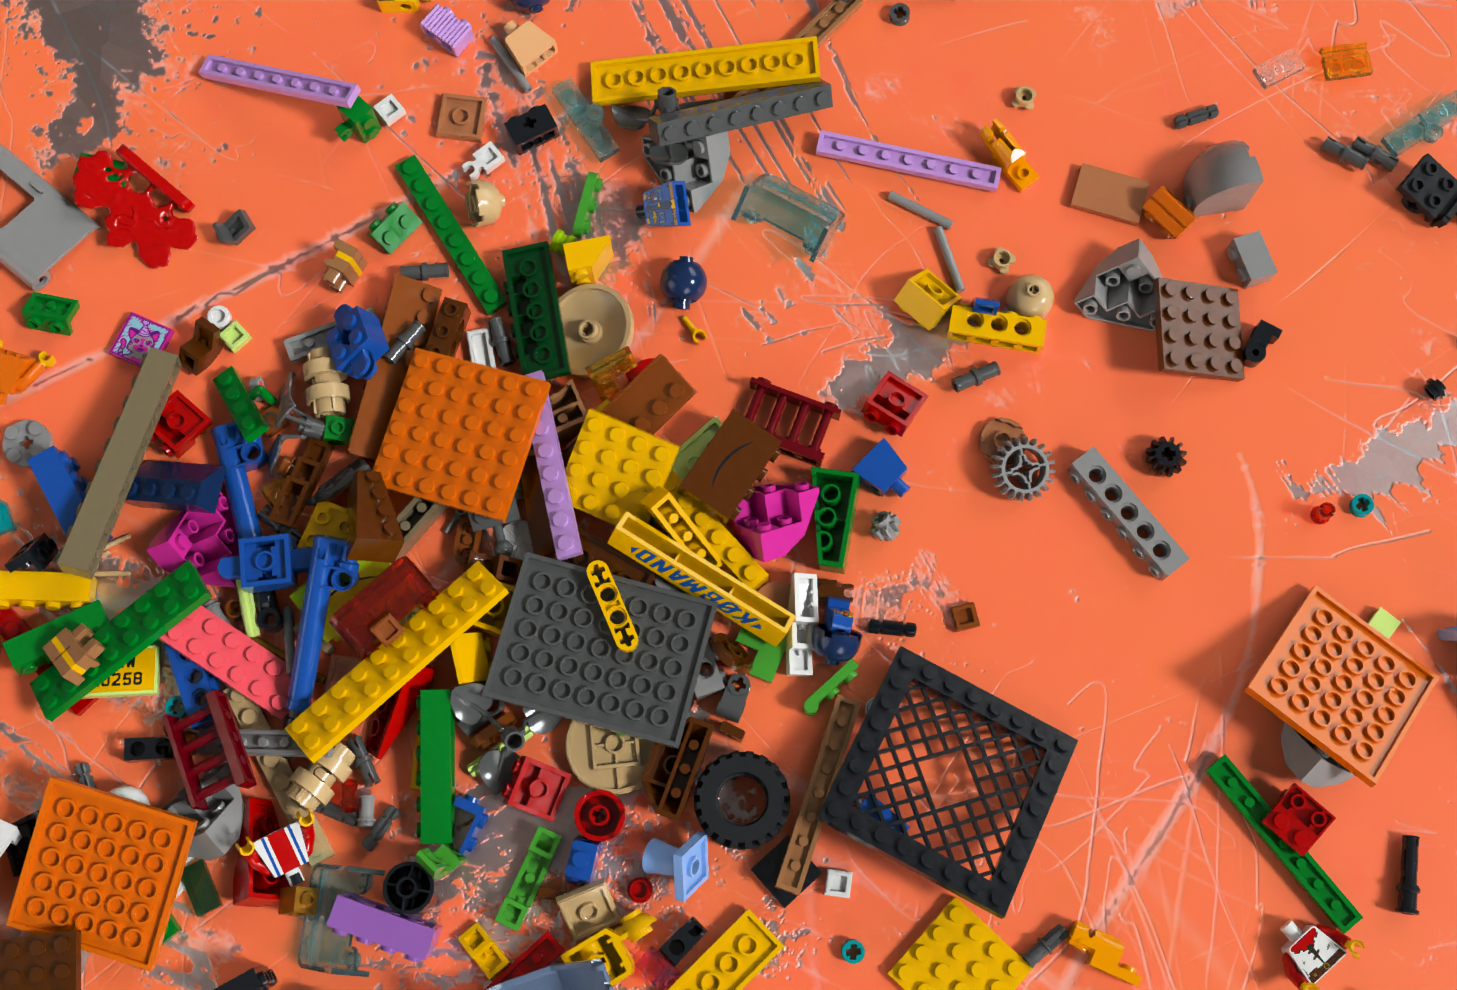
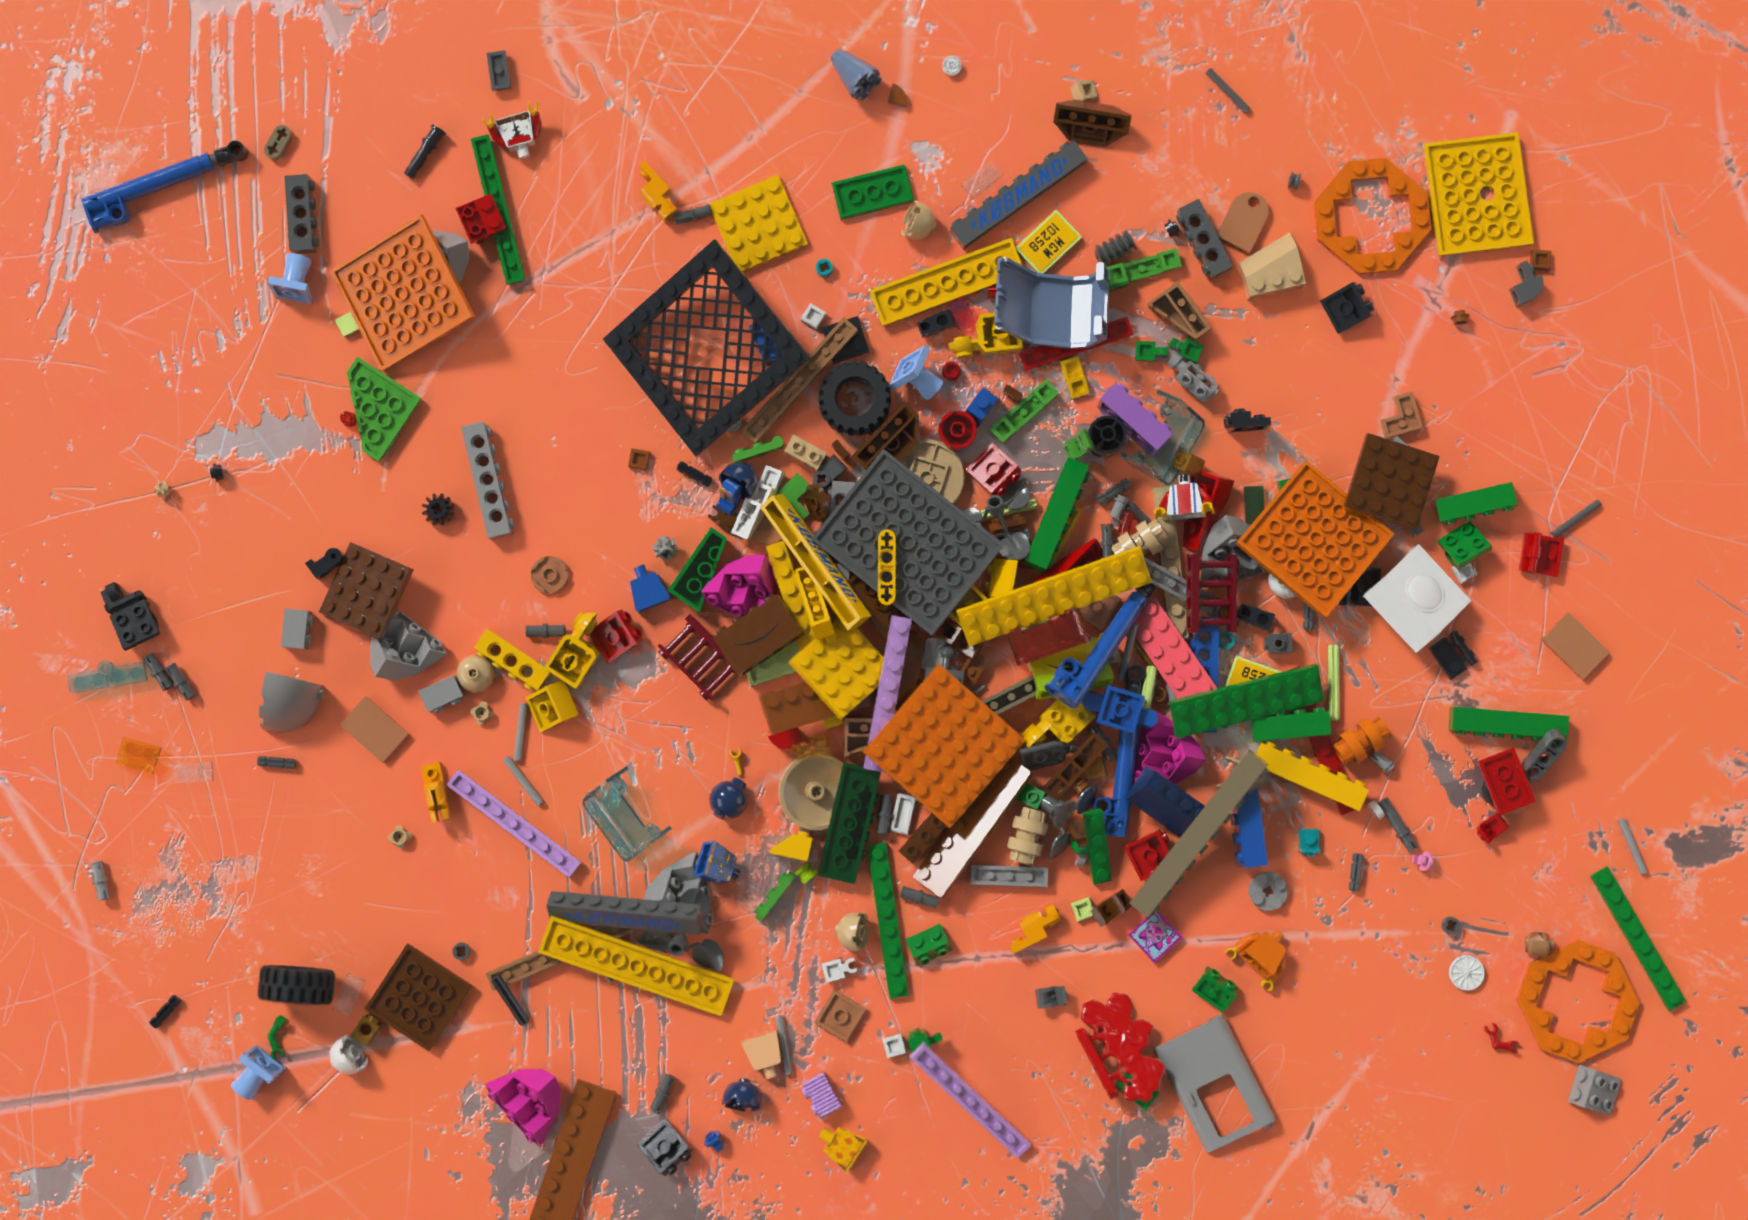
camera: 160 degrees left, 10 degrees up
black bracket [4,532,59,573] -> none
medium nougat hips [42,623,105,686] -> none
white tile [206,305,232,330] -> none
medium nougat hips [322,238,368,294] -> none
blue brick [325,304,389,380] -> none
reddish brown wedge [347,470,405,563] -> none
dark orange tile [368,611,405,647] -> none
dark grey pin [383,320,426,365] -> none
blue bracket [453,794,489,856] -> none
black brick [504,104,560,155] -> none
clear light blue hinge [551,77,620,163] -> none
tan plate [556,878,621,941] -> none
blue slope [971,297,1000,316] -> none
light grey gear [989,436,1056,502] -> none
orange brick [1142,186,1199,239] -> none
teal bush [1349,494,1374,518] -> none
none -> bright green plate [347,357,422,462]
none -> light grey brick [418,675,466,714]
none -> yellow brick [544,611,600,689]
none -> tan brick [784,434,827,471]
none -> light orange plate [1009,904,1061,954]
none -> dark grey brick [1263,633,1293,654]
none -> yellowish green axle [1328,645,1340,721]

